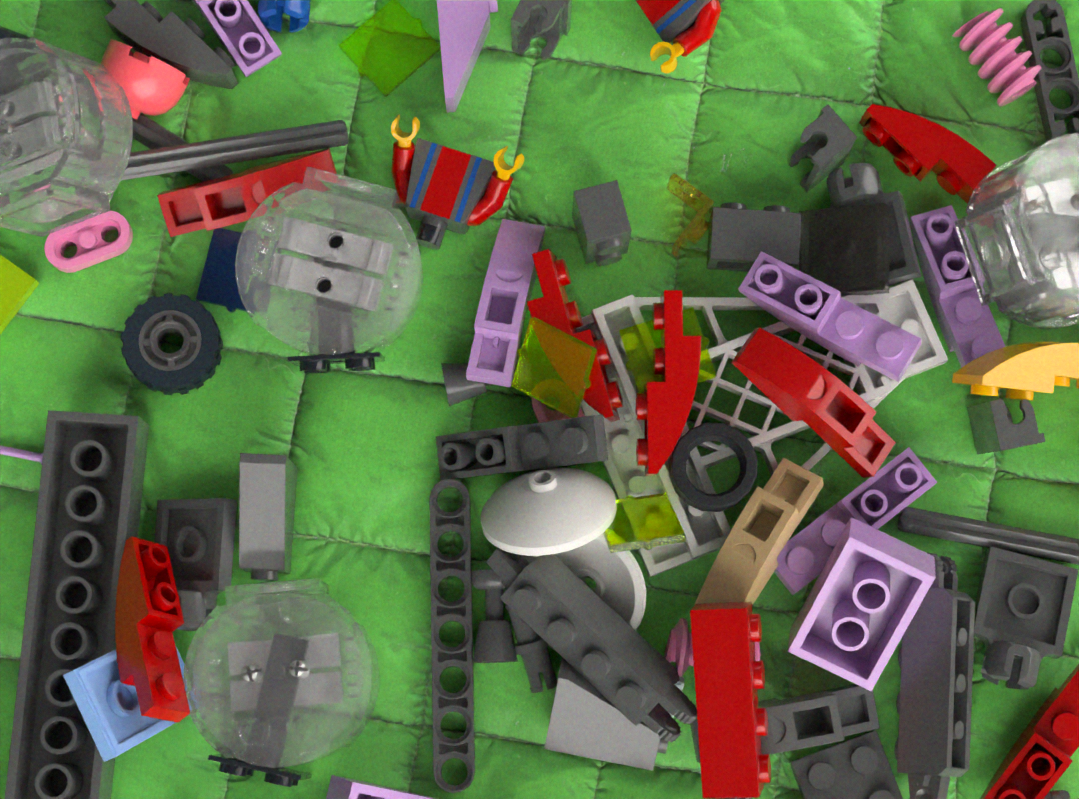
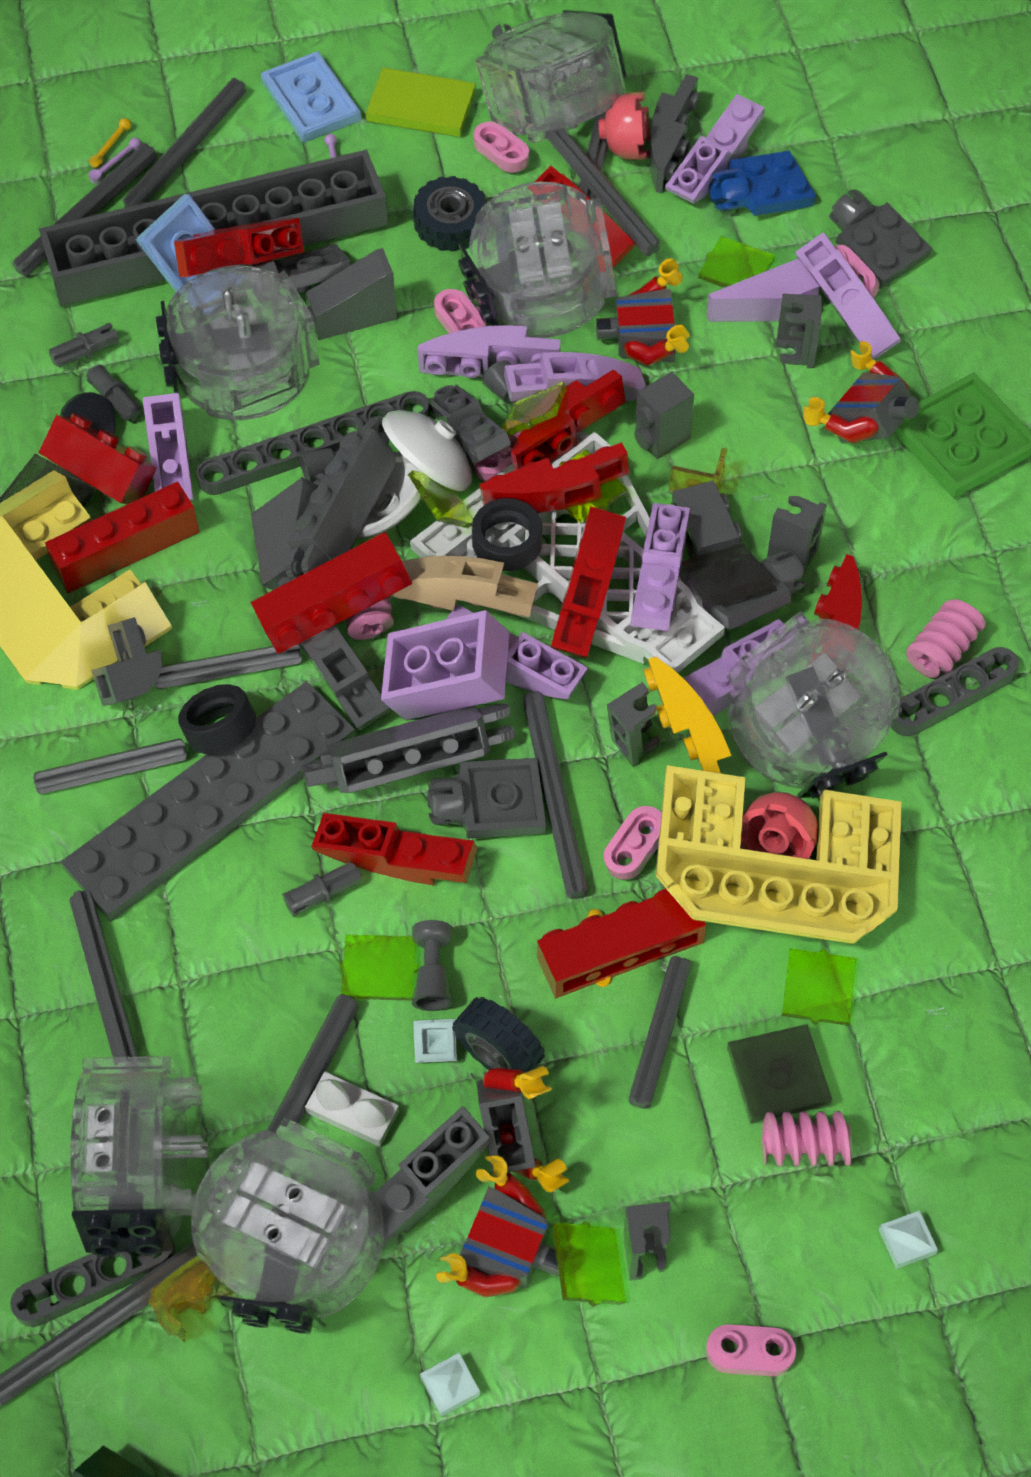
camera: 70 degrees right, 20 degrees down
none -> lavender slope [418,325,561,378]
none -> bright pink plate [434,289,486,334]

